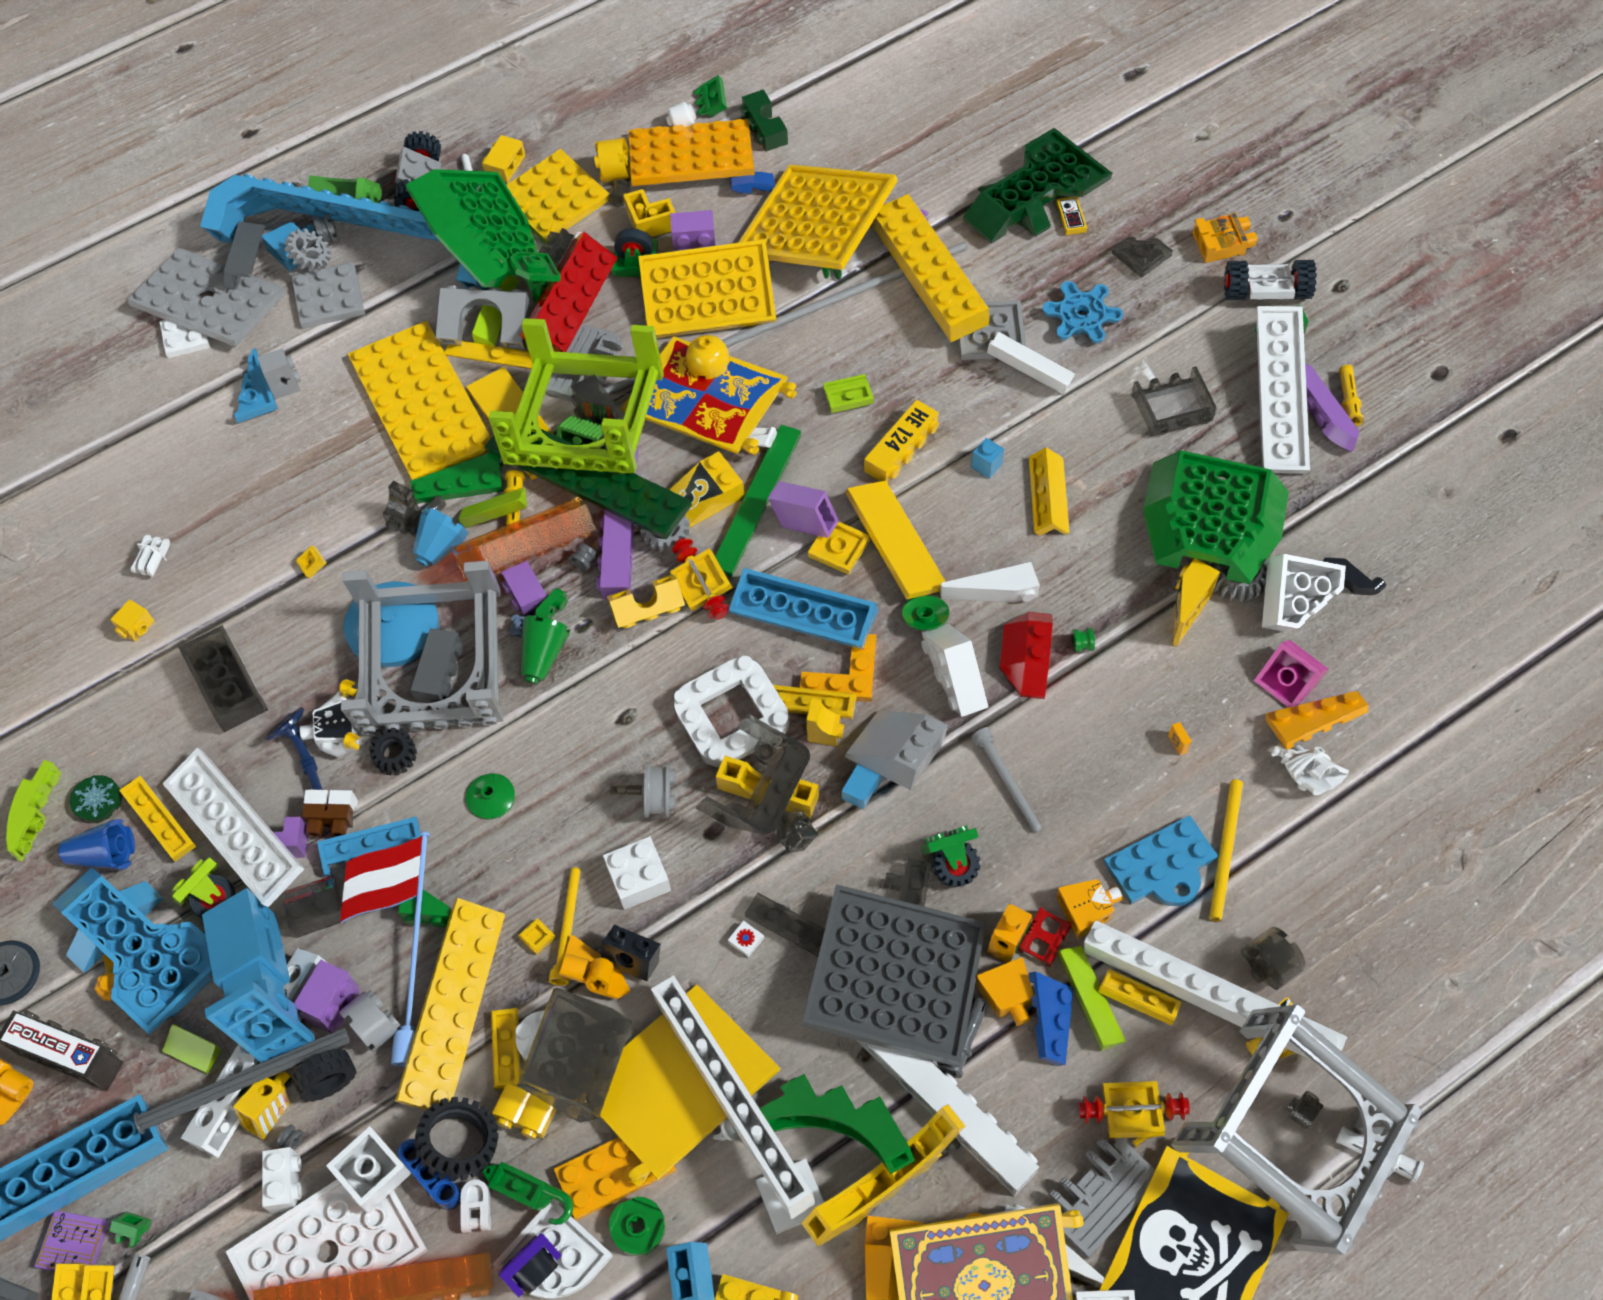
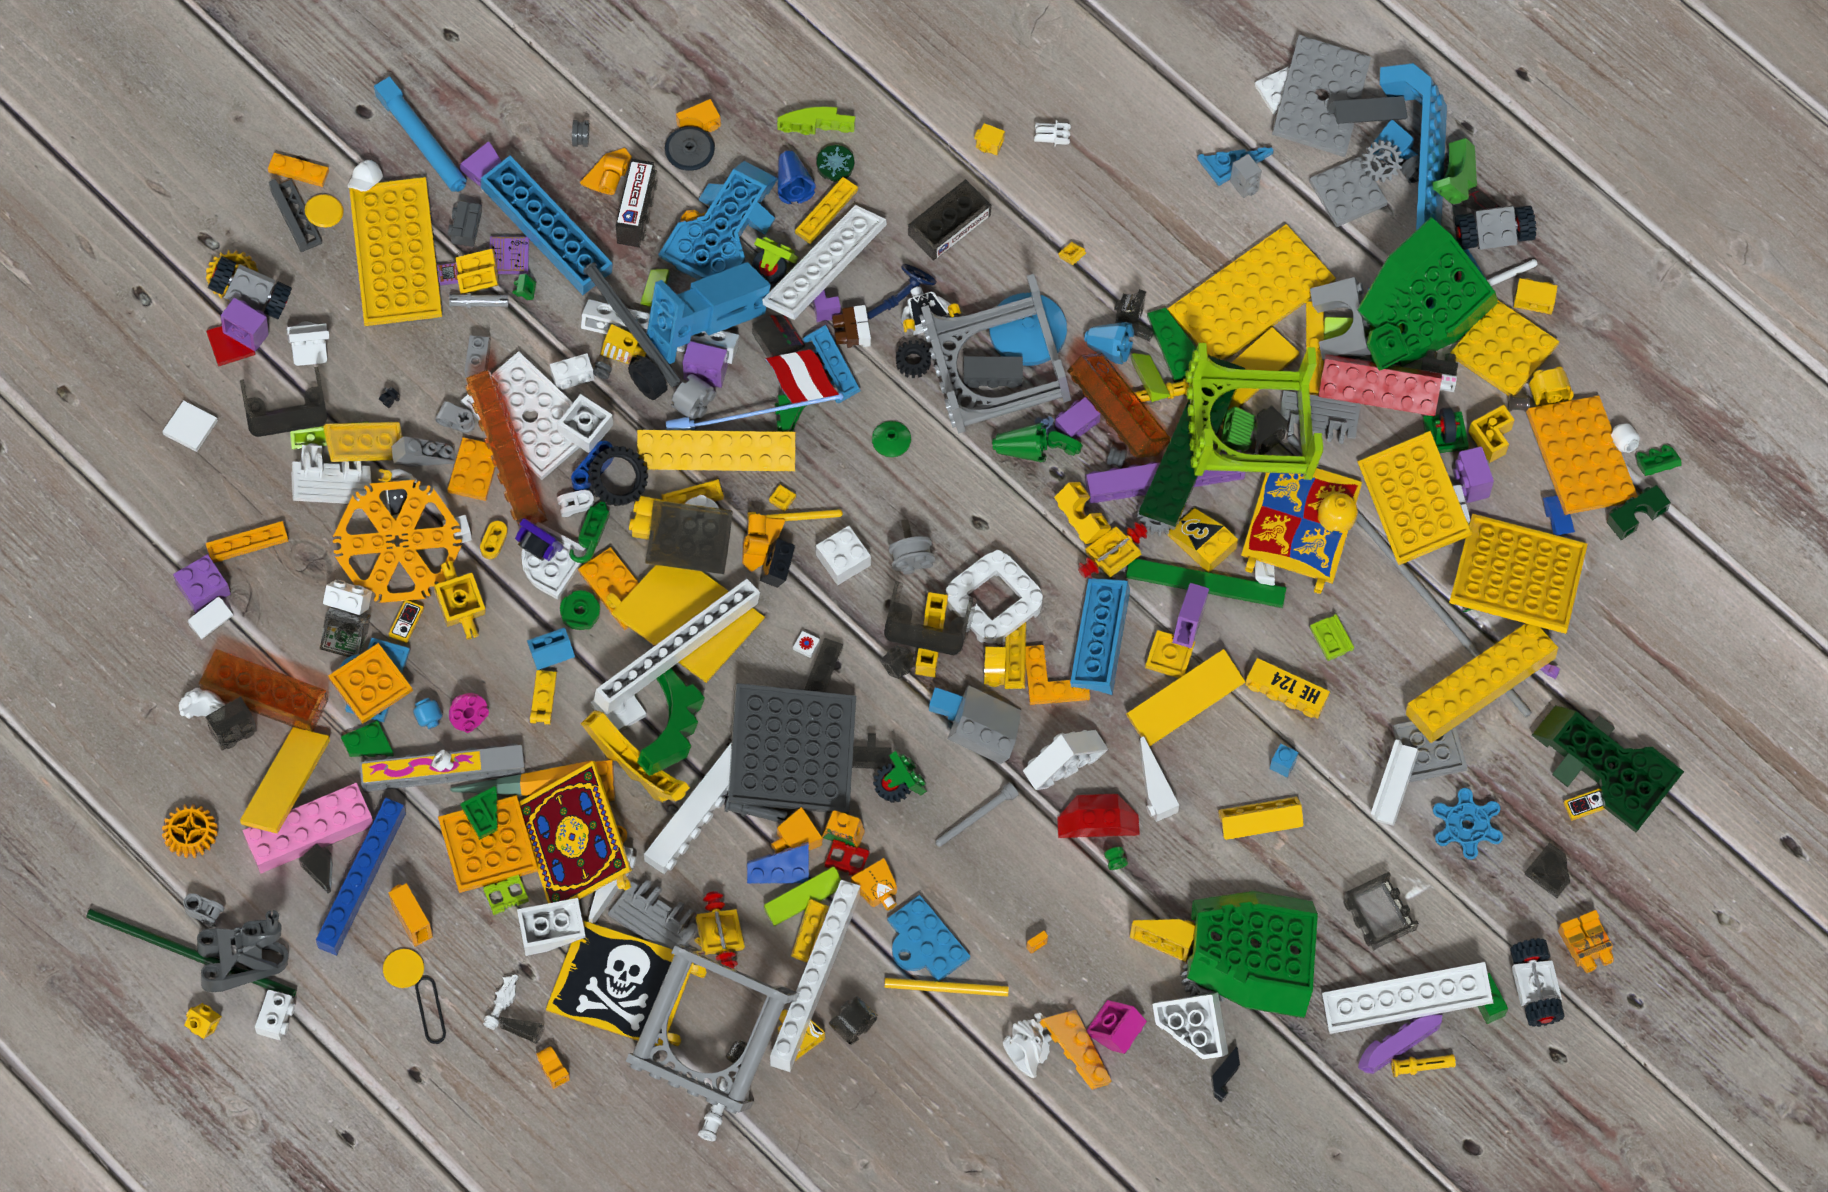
camera: 75 degrees right, 5 degrees up
green dish [902,596,950,631] -> none

